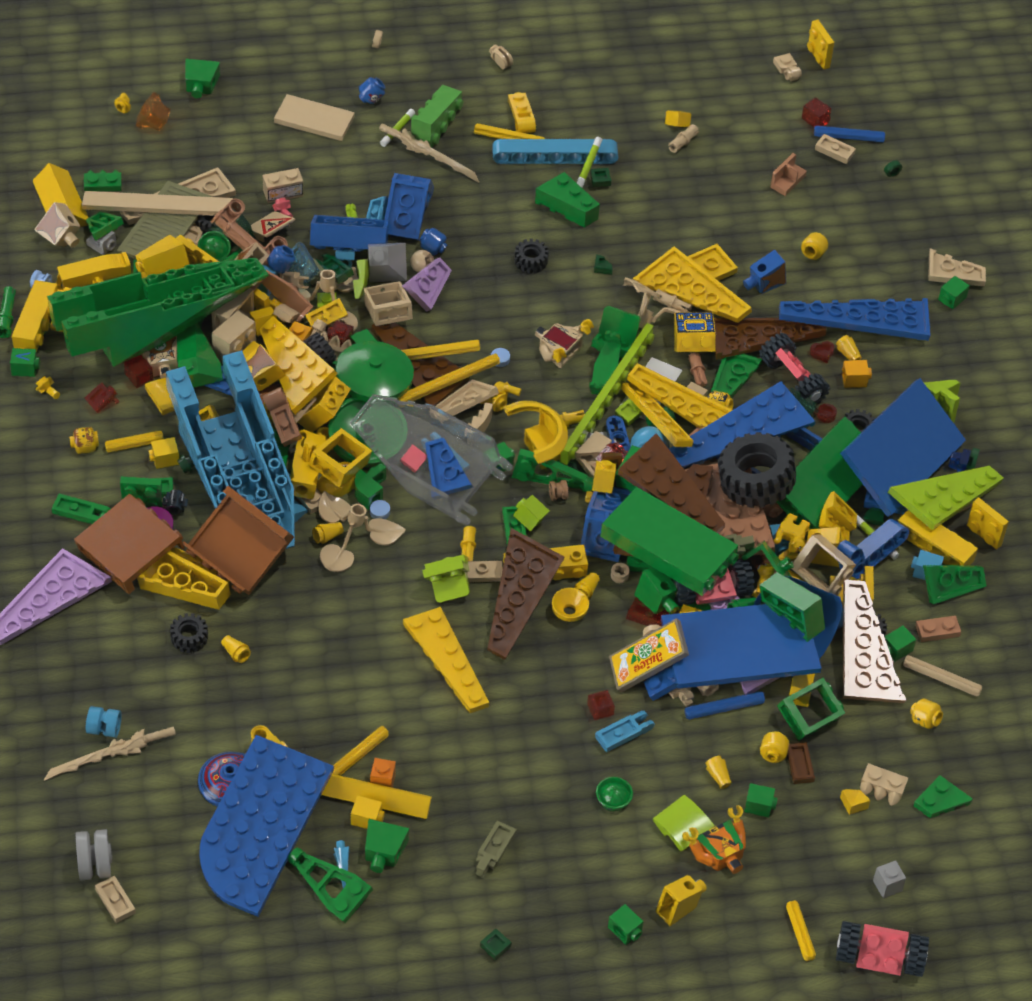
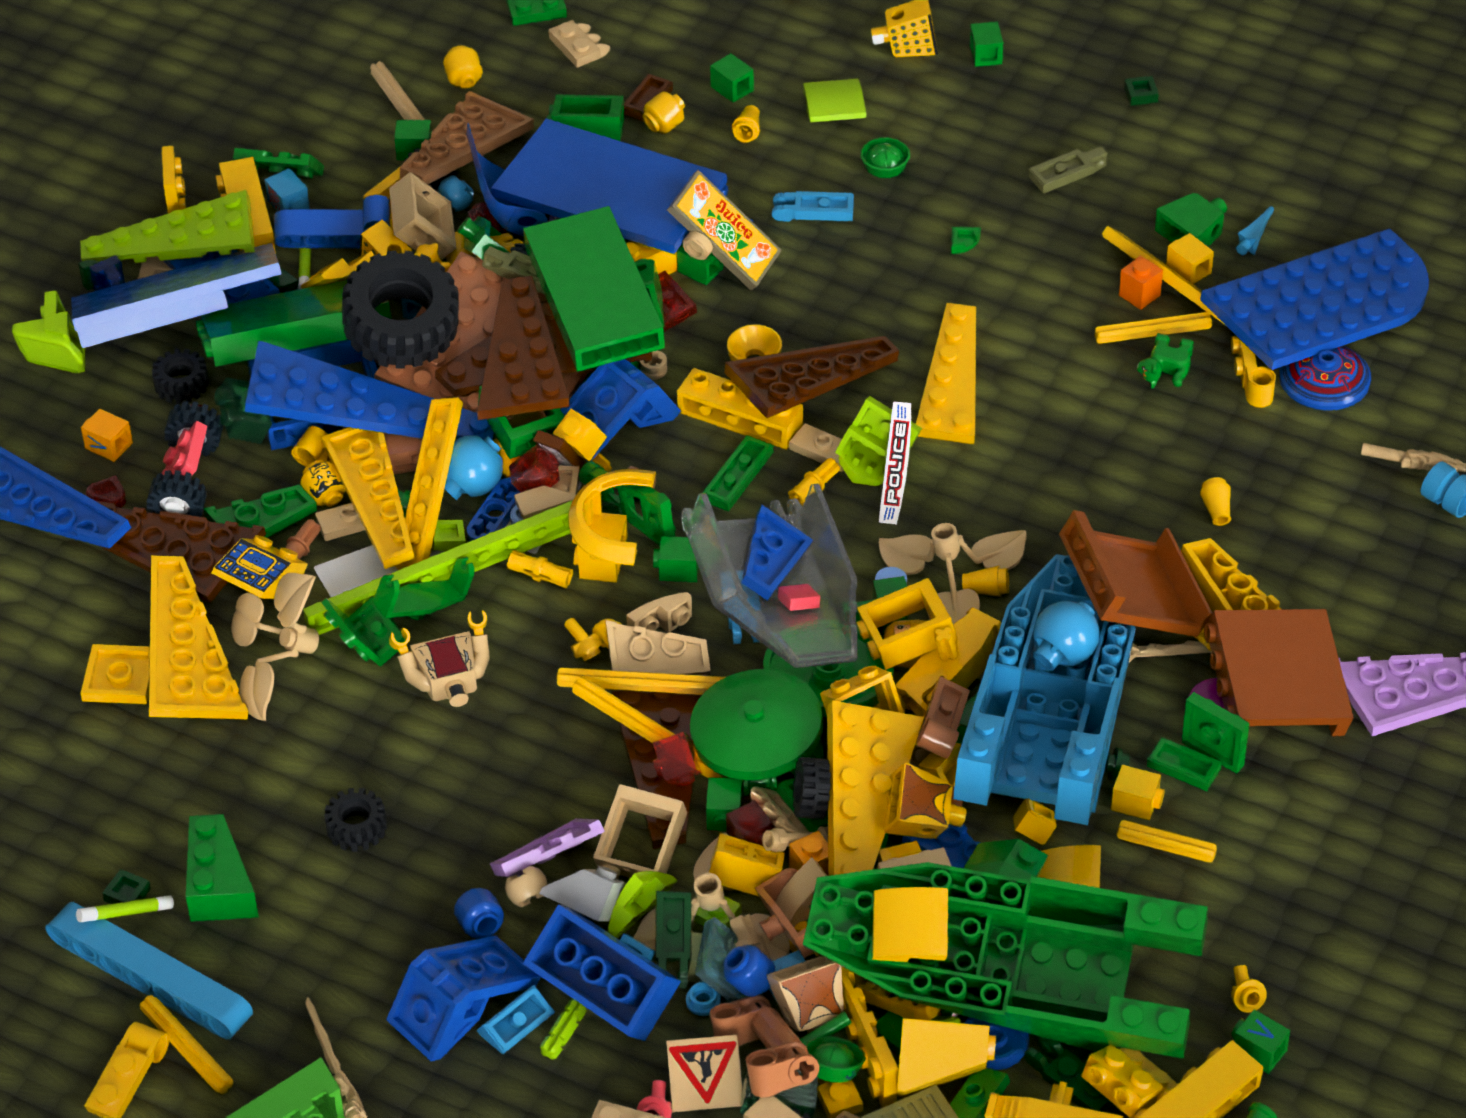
camera: 140 degrees left, 5 degrees down
green plate [51,493,111,524] -> none
yellow head [69,427,99,454] -> none
black gear [162,490,188,515] -> none
black tyre [170,613,208,653] -> none
green plate [288,847,374,923] -> none
light blue tile [491,348,510,367] -> none
lime brick [513,495,550,532] -> none
yellow cone [574,573,600,599] -> none
clear red slope [587,690,615,720] -> none
dark green tile [594,254,613,275] -> none
tan pin [653,289,692,312] -> none
torso [682,805,746,874] -> none
blue torso [743,250,786,294] -> none
green wedge [760,572,825,642] -> none
yellow cone [836,335,862,360] -> none
yellow slope [840,789,870,815] -> none
nougat plate [915,616,961,642] -> none
none -> clear red brick [653,732,702,787]
none -> yellow slope [872,887,948,962]
none -> sticker [879,401,911,525]
none -> green tile [951,227,981,254]
none -> dark azure brick [1033,601,1099,671]
none -> green animal [1137,333,1194,389]

